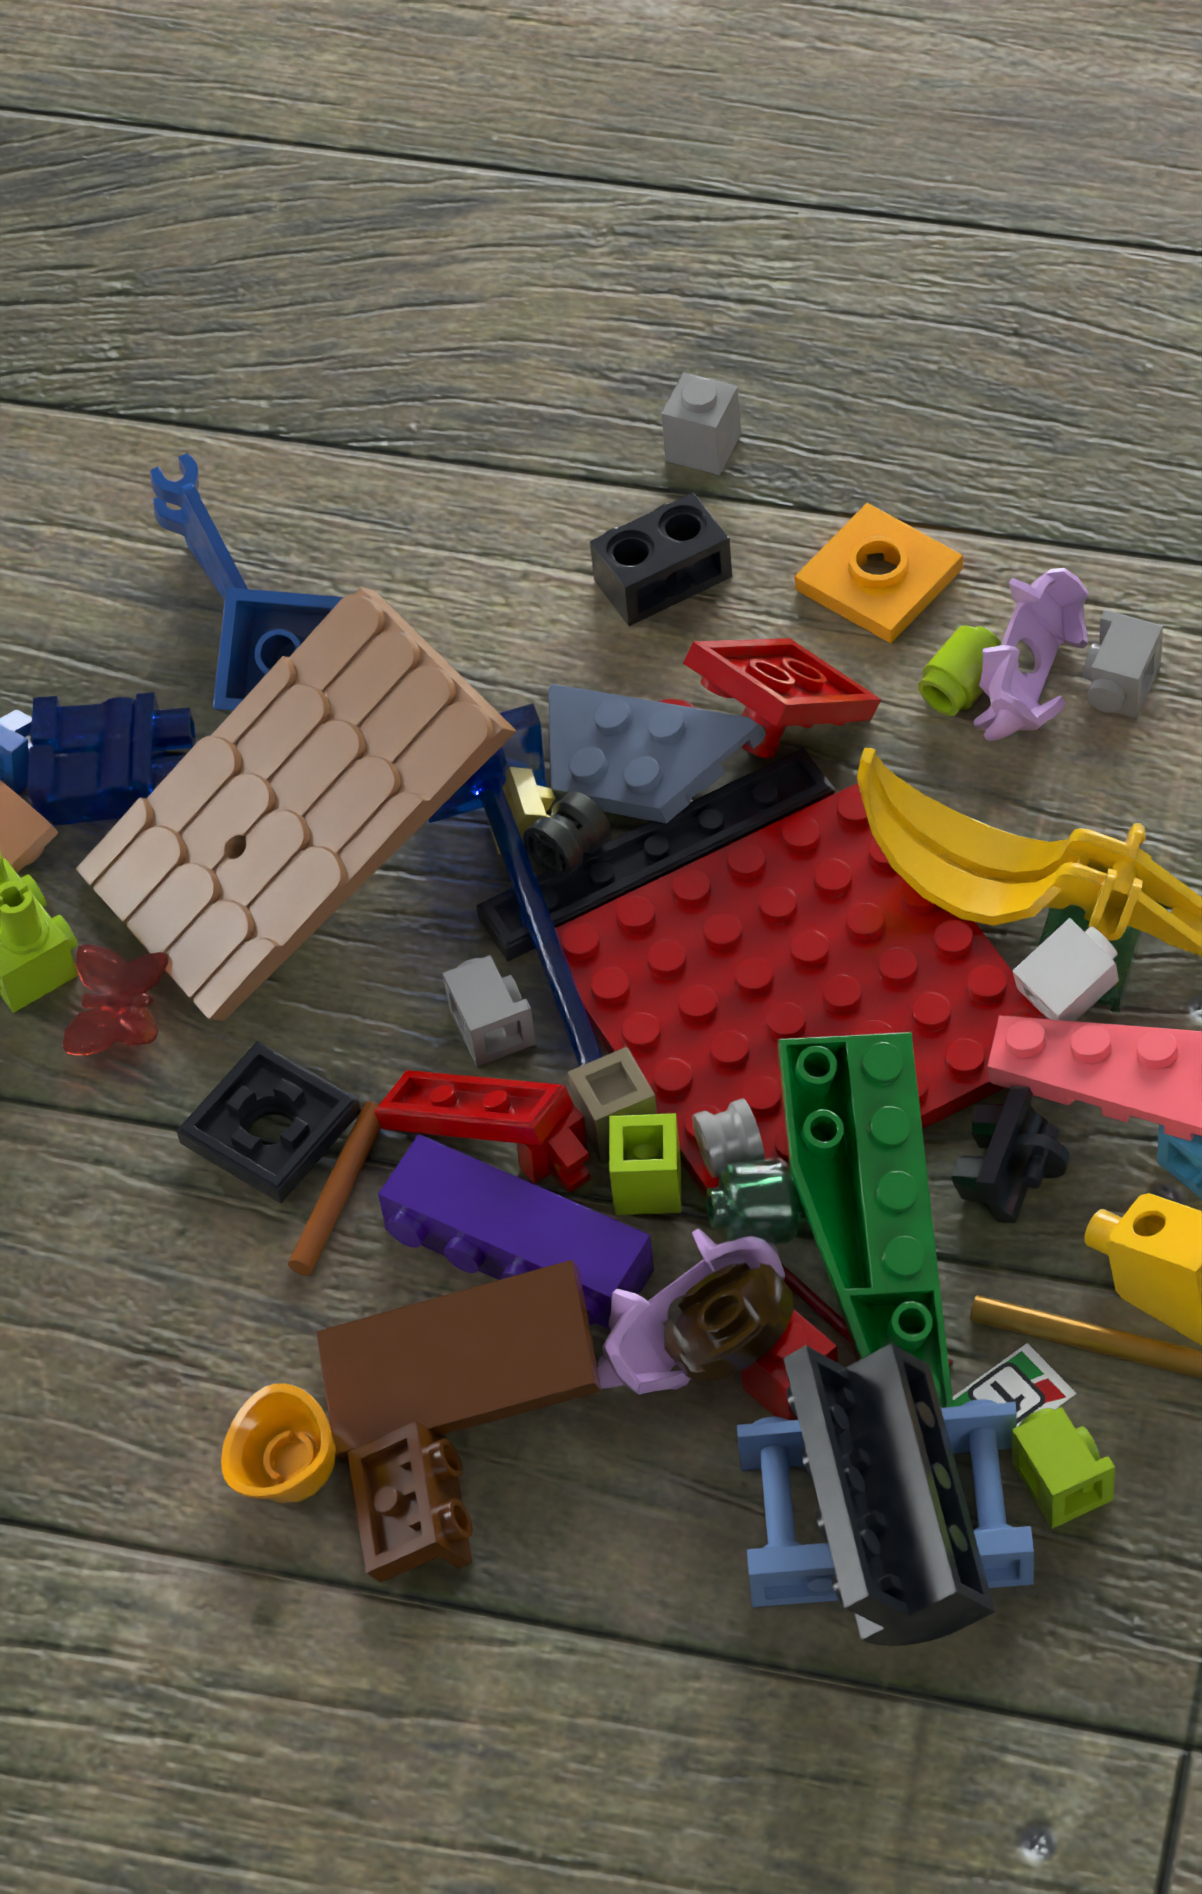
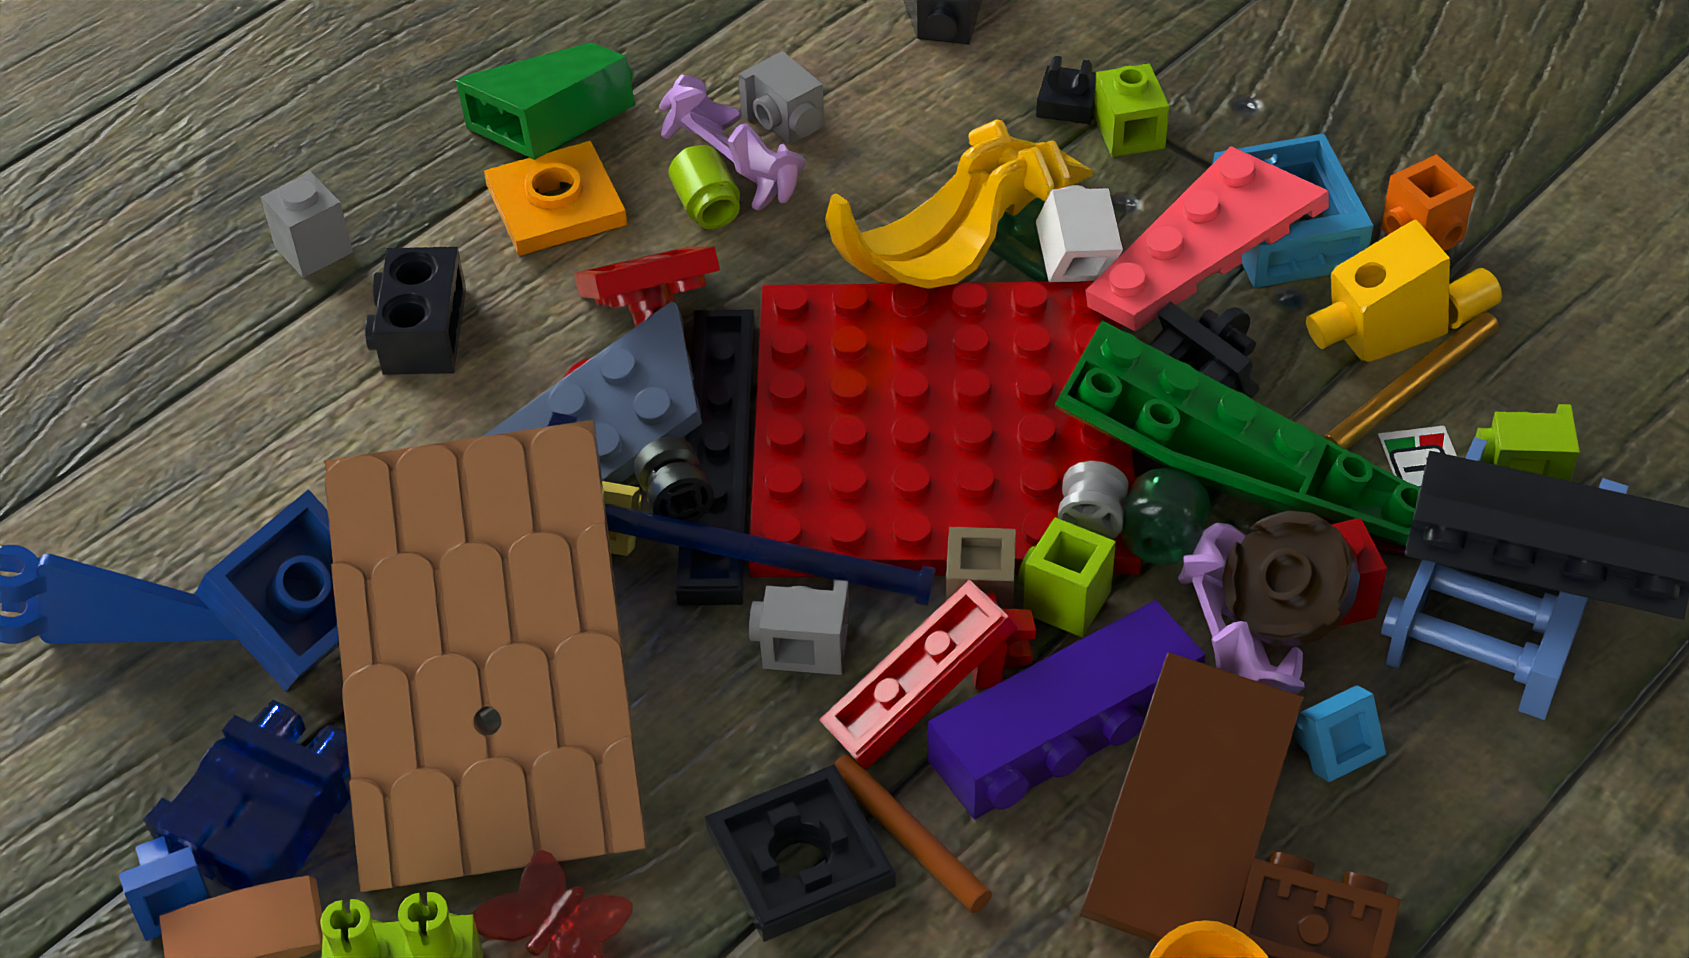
camera: 65 degrees left, 5 degrees down
none -> green slope [456,42,635,160]
none -> dark azure tile [1293,685,1386,783]

